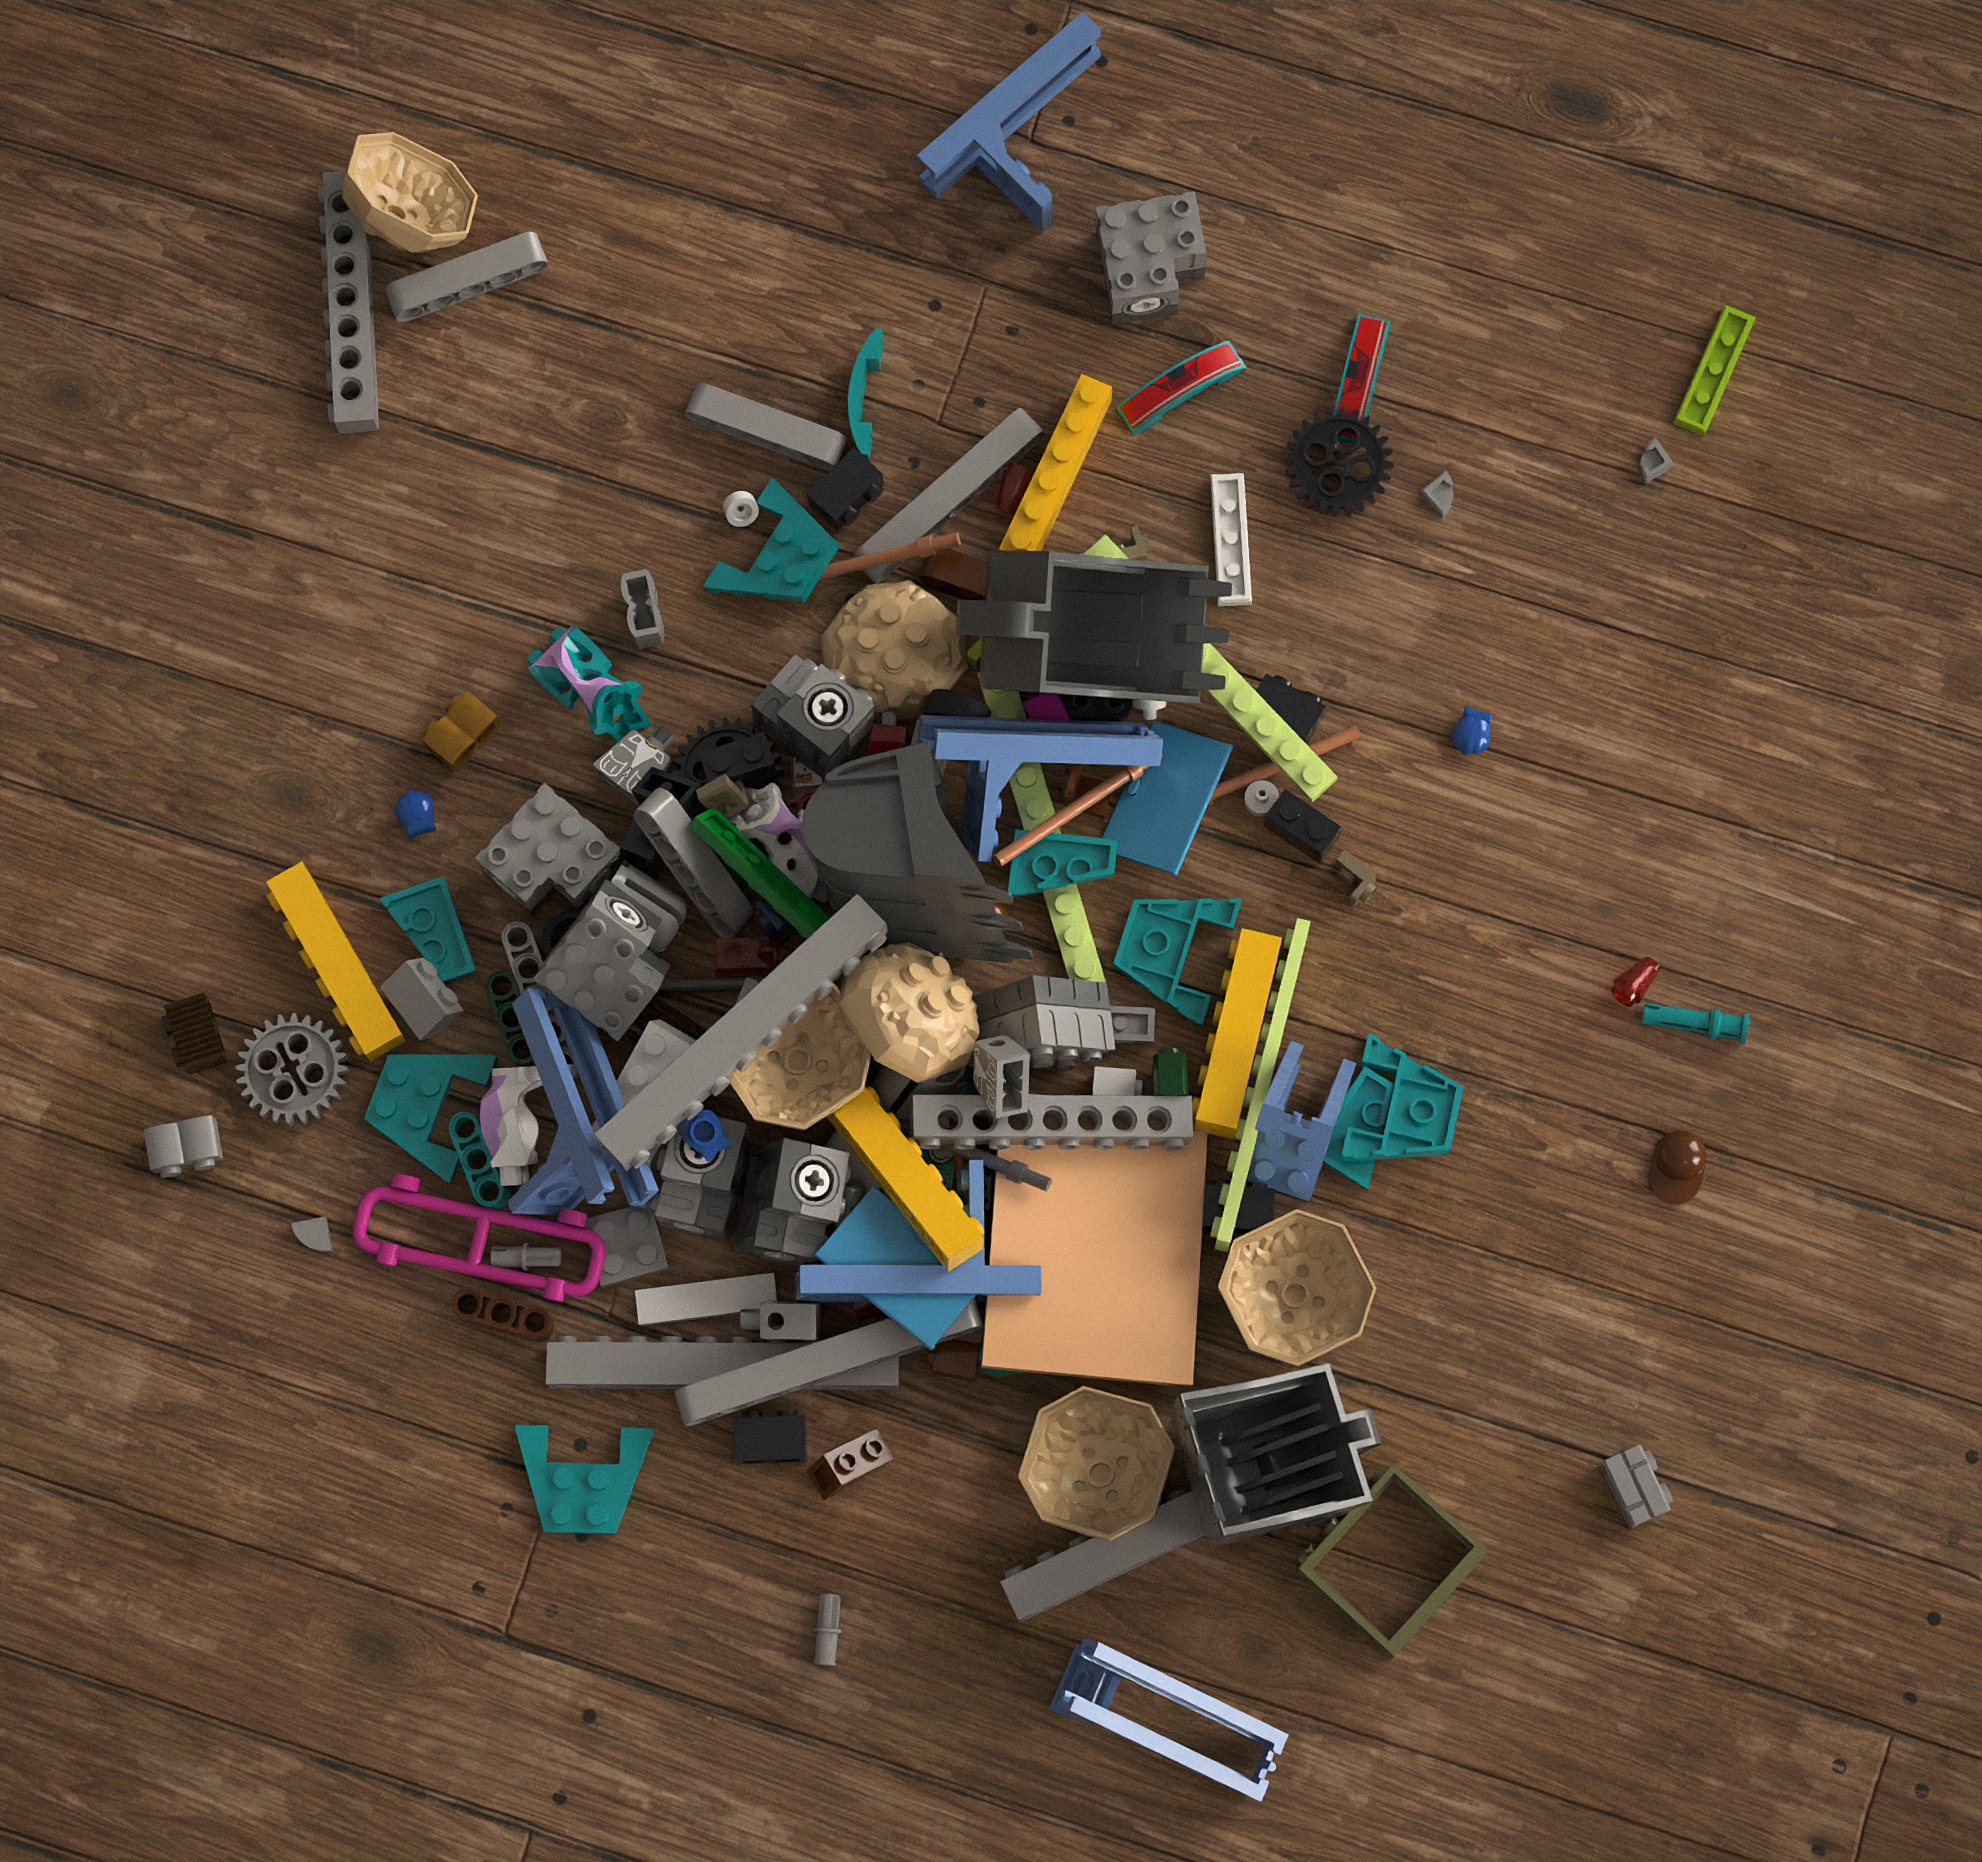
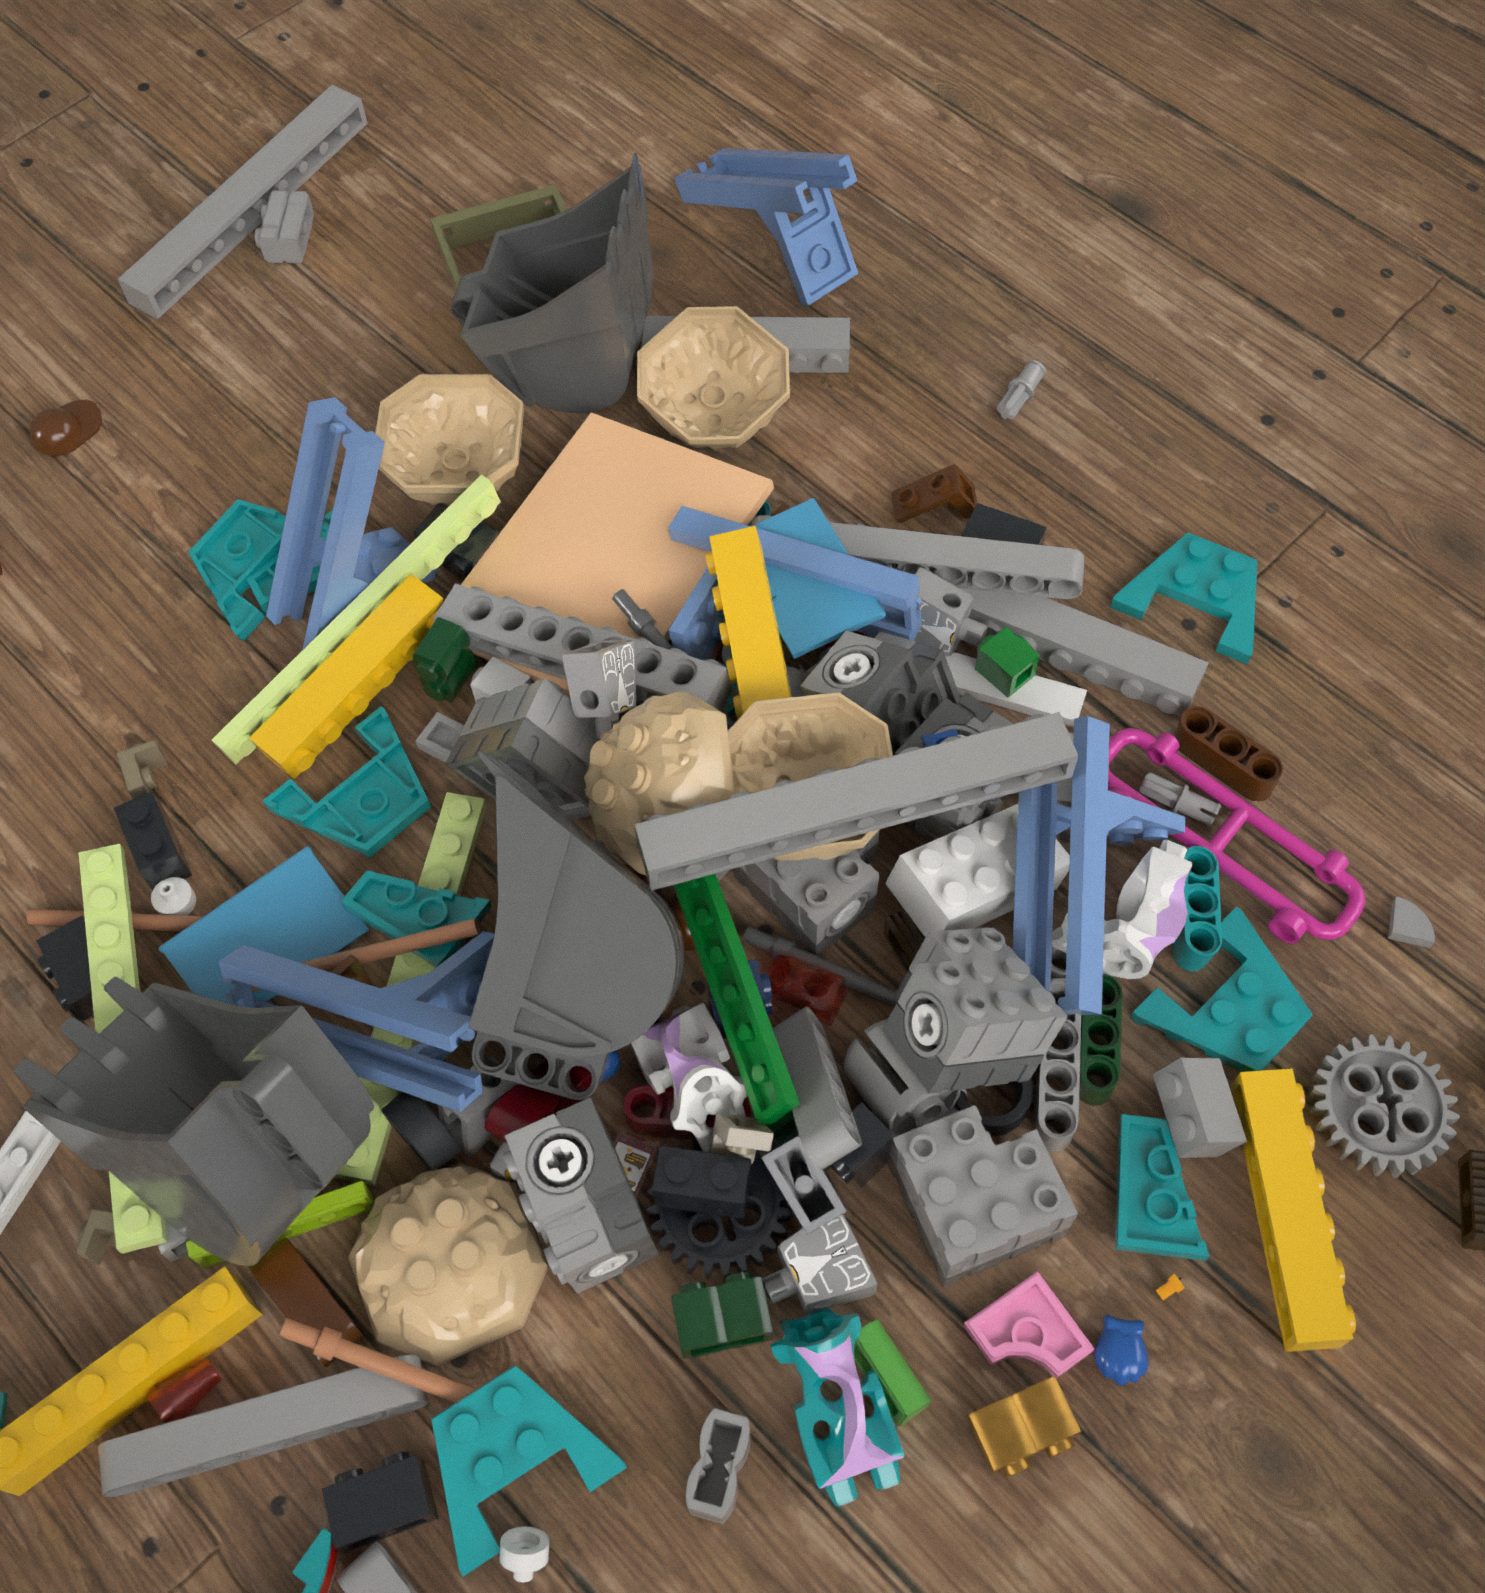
camera: 155 degrees left, 15 degrees down
none -> light grey brick [118,85,368,319]
none -> dark green brick [671,1272,773,1359]
none -> bright green brick [854,1320,932,1427]
none -> bright pink tile [963,1271,1095,1379]
none -> green brick [975,627,1040,698]
none -> light orange piece [1156,1274,1186,1301]

